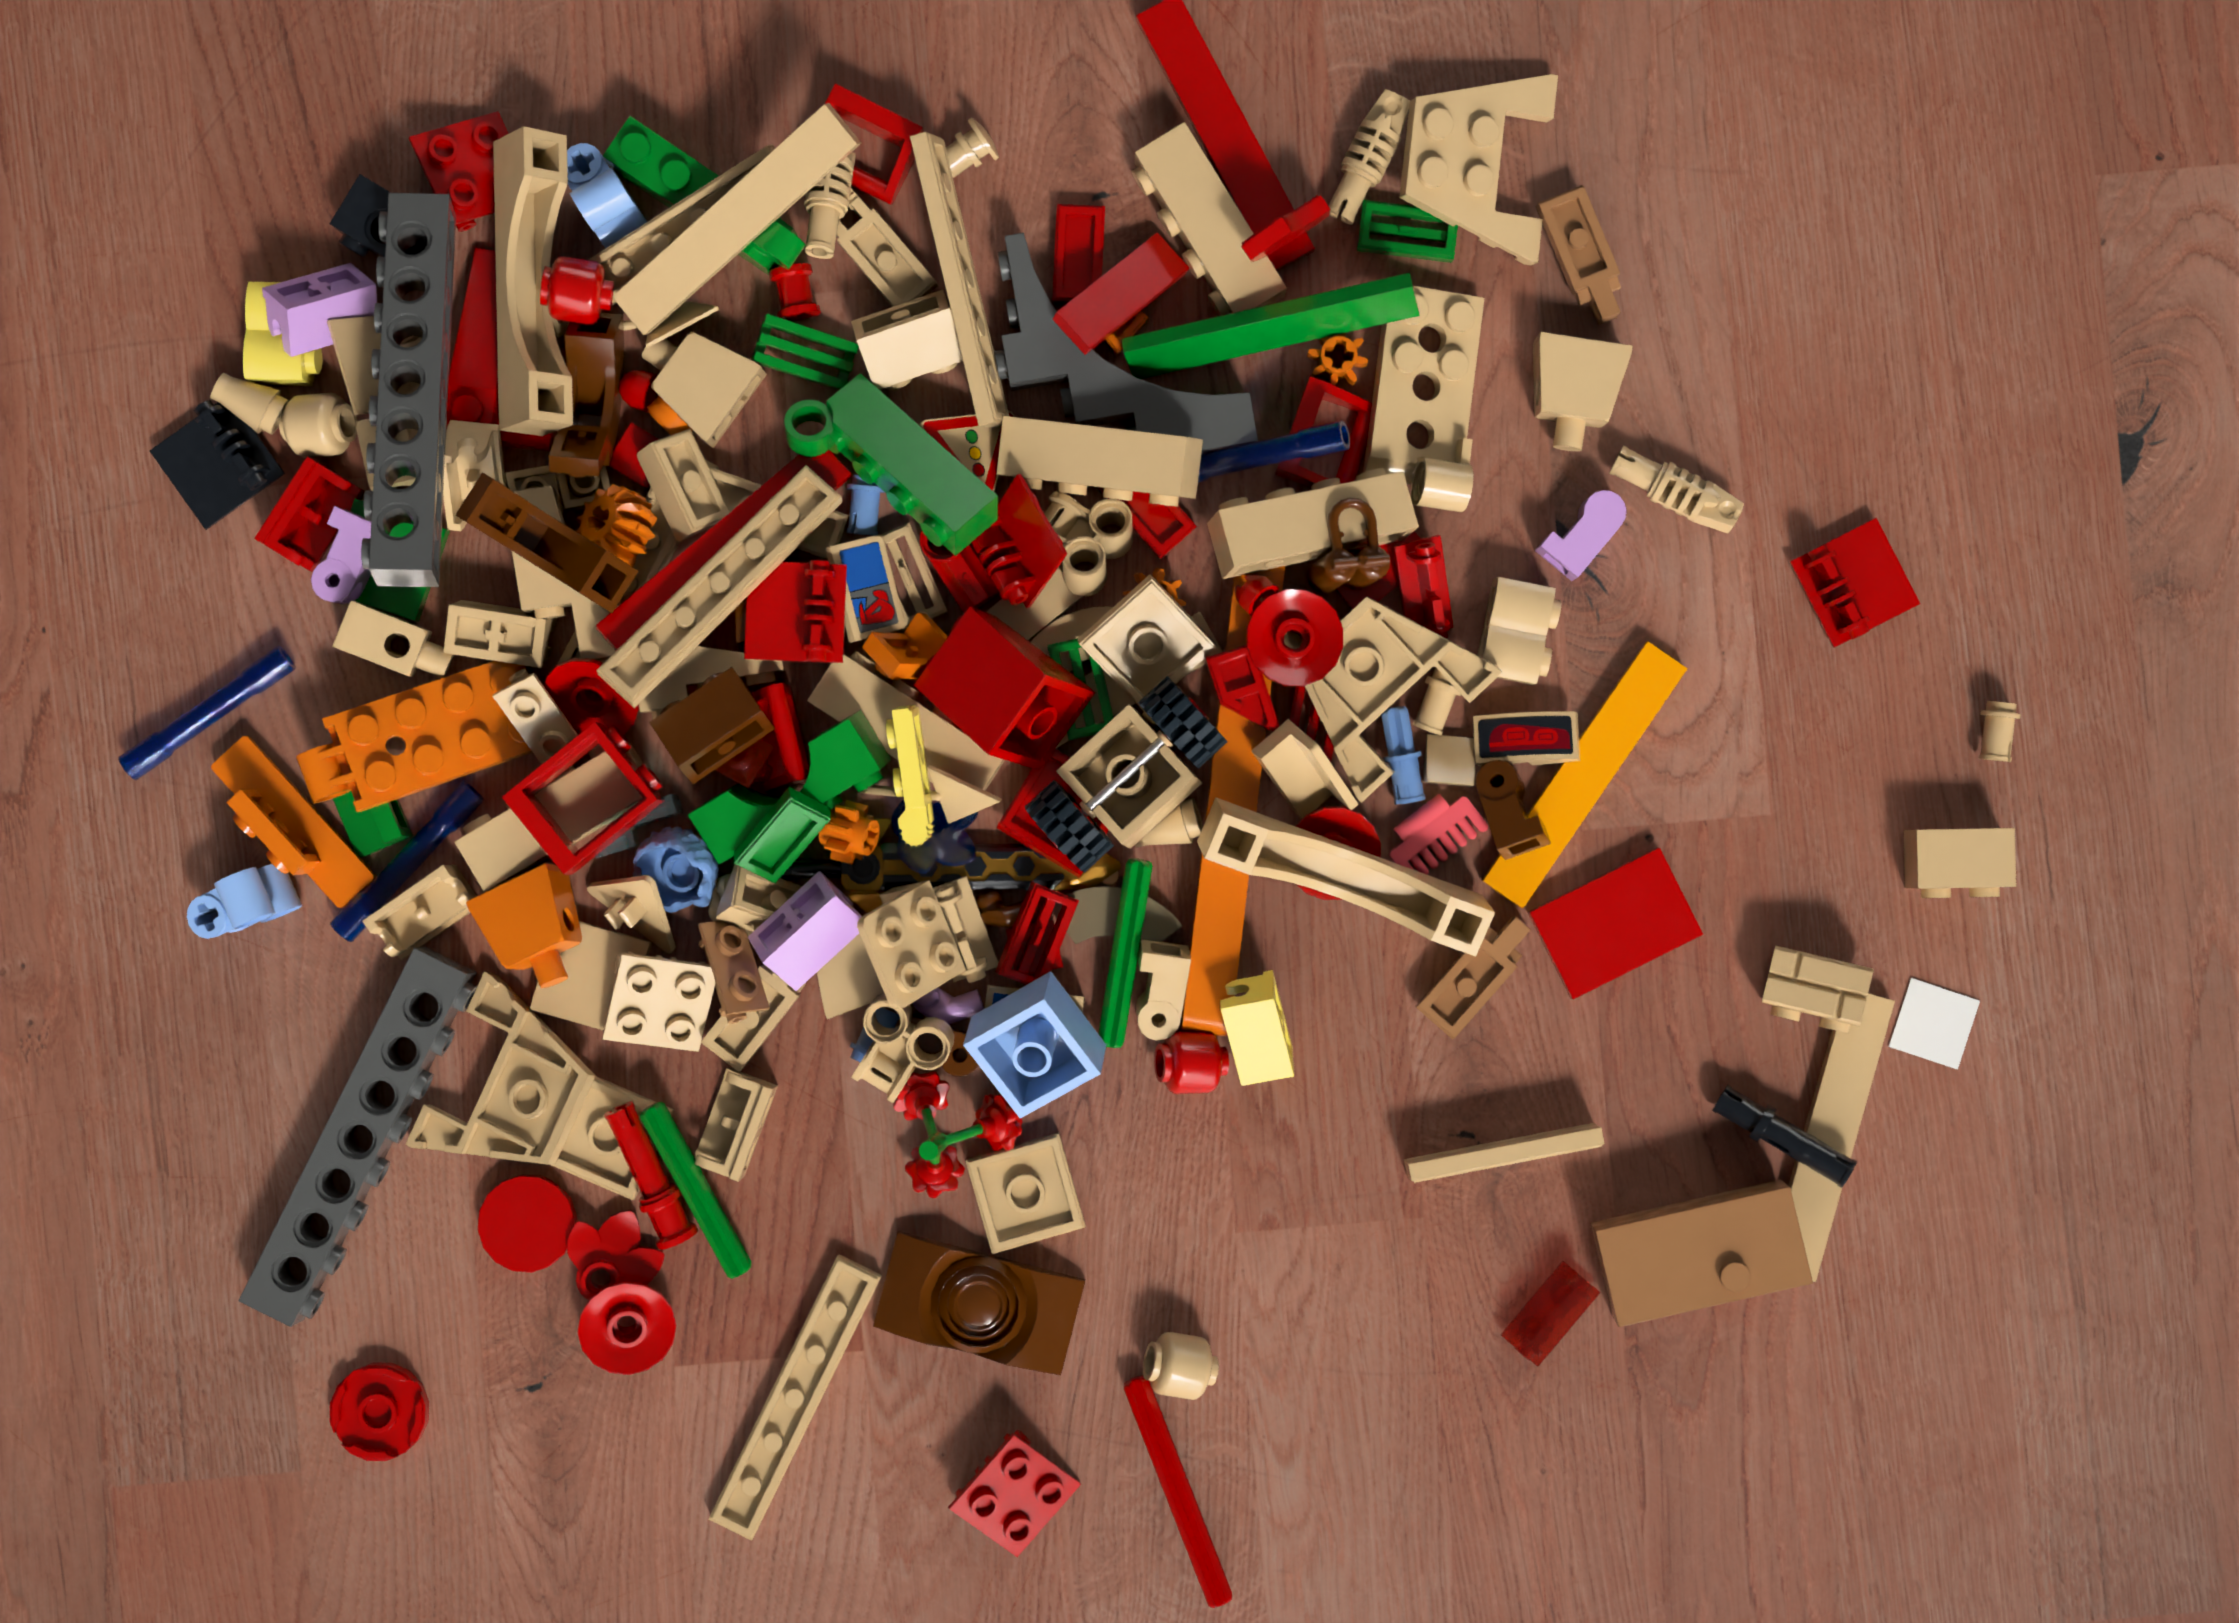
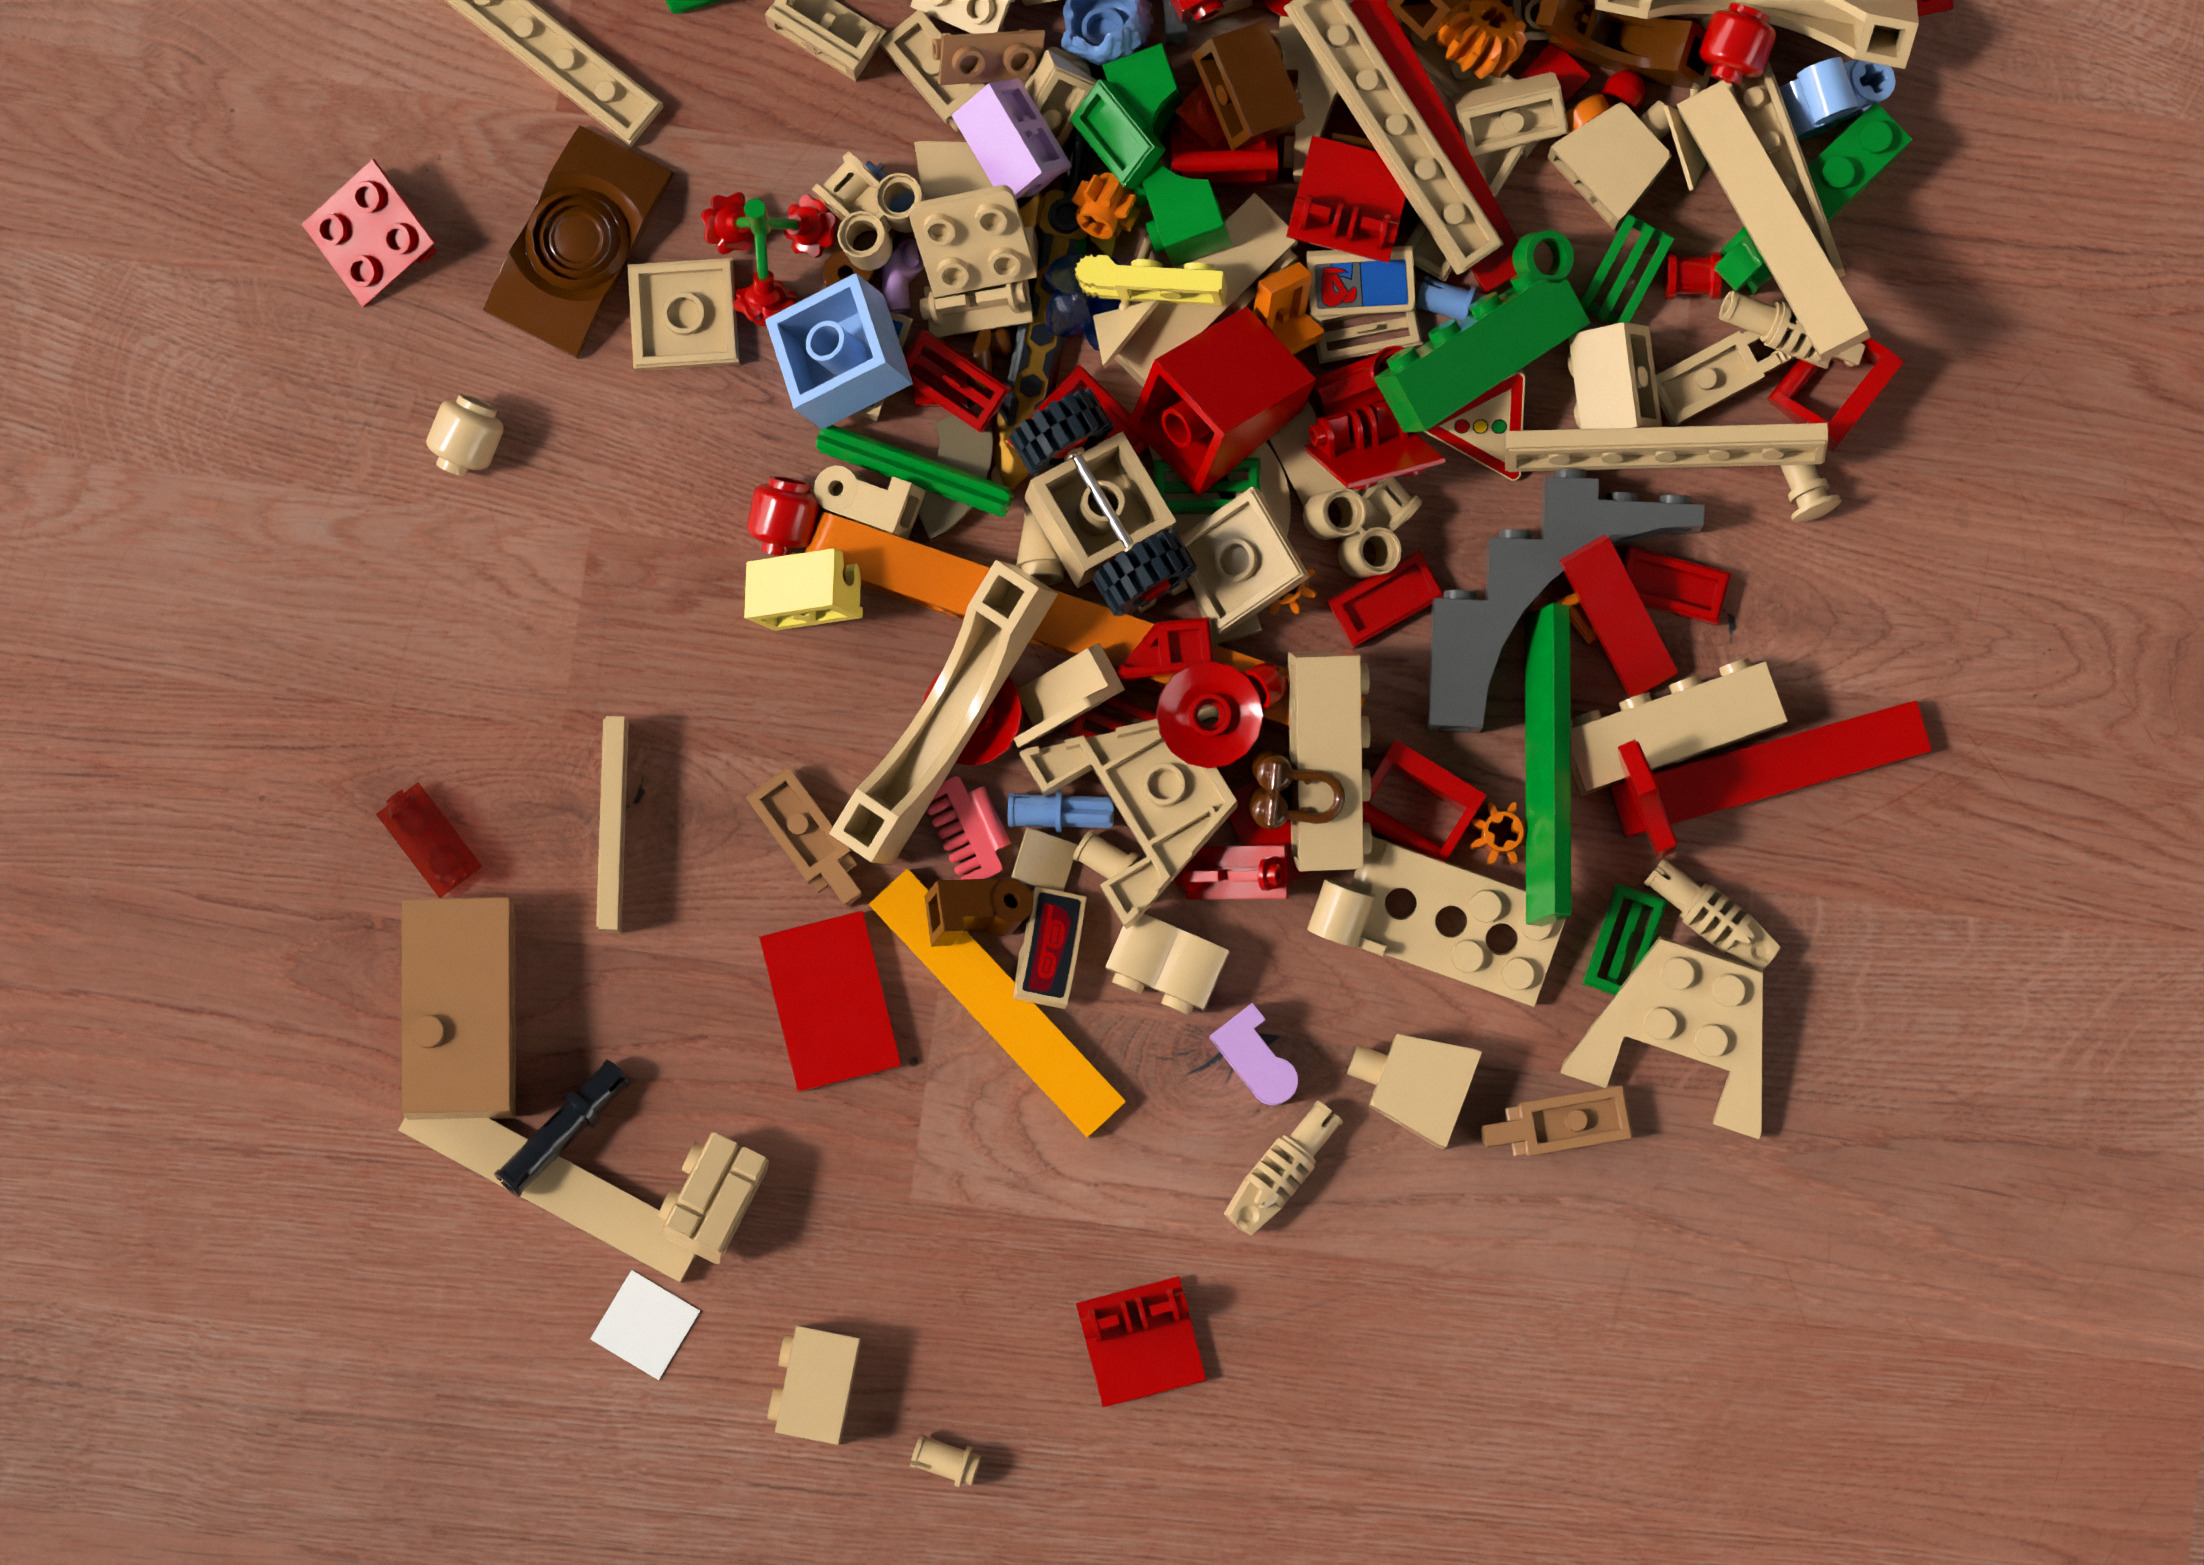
camera: 100 degrees right, 5 degrees down
tan brick [996,416,1203,507] -> none
red axle [1124,1375,1232,1608] -> none
clear blue piece [1198,420,1350,483] -> none

